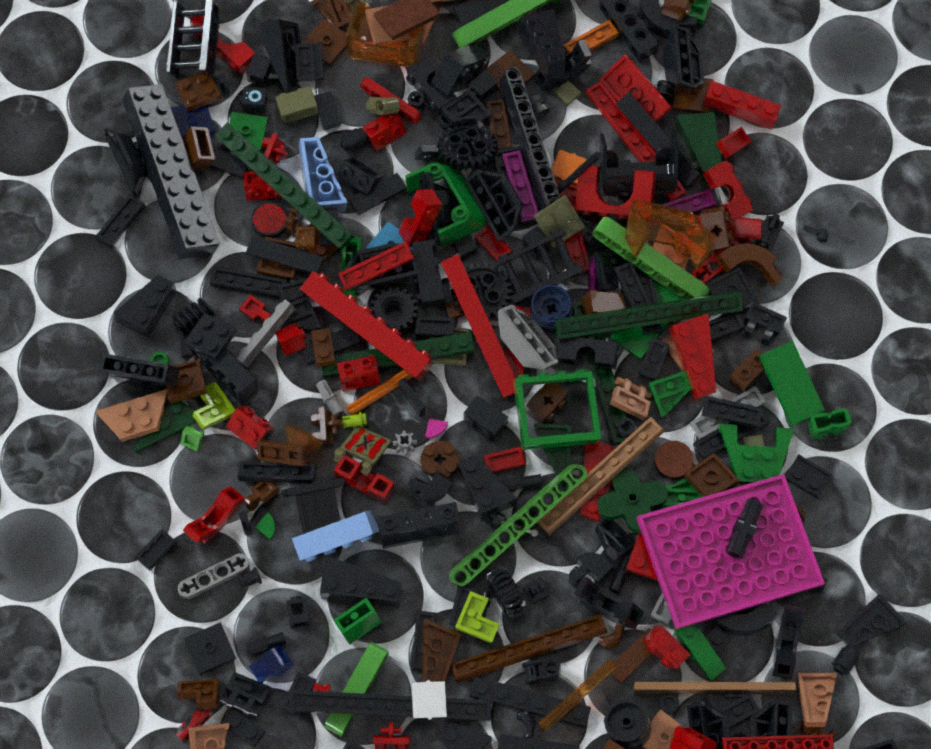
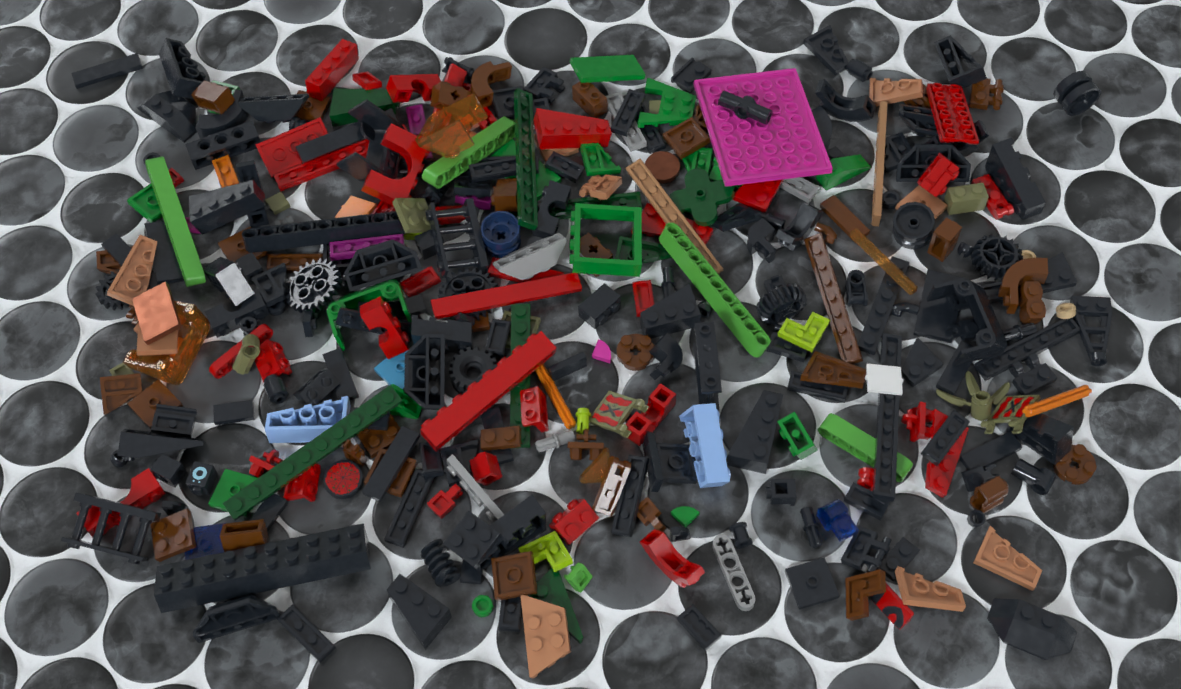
camera: 80 degrees left, 10 degrees down
black brick [99,353,180,387] -> none
olive brick [275,87,318,124] -> none
clear orange tile [295,226,315,247] -> none
red tile [338,241,415,291] -> none
light grey gear [393,430,417,456] -> none
black bar [557,151,601,194] -> none
black bush [618,418,636,437] -> none
red brick [643,626,690,669] -> none
black hand [803,225,828,243] -> none
green brick [807,409,852,439] -> none

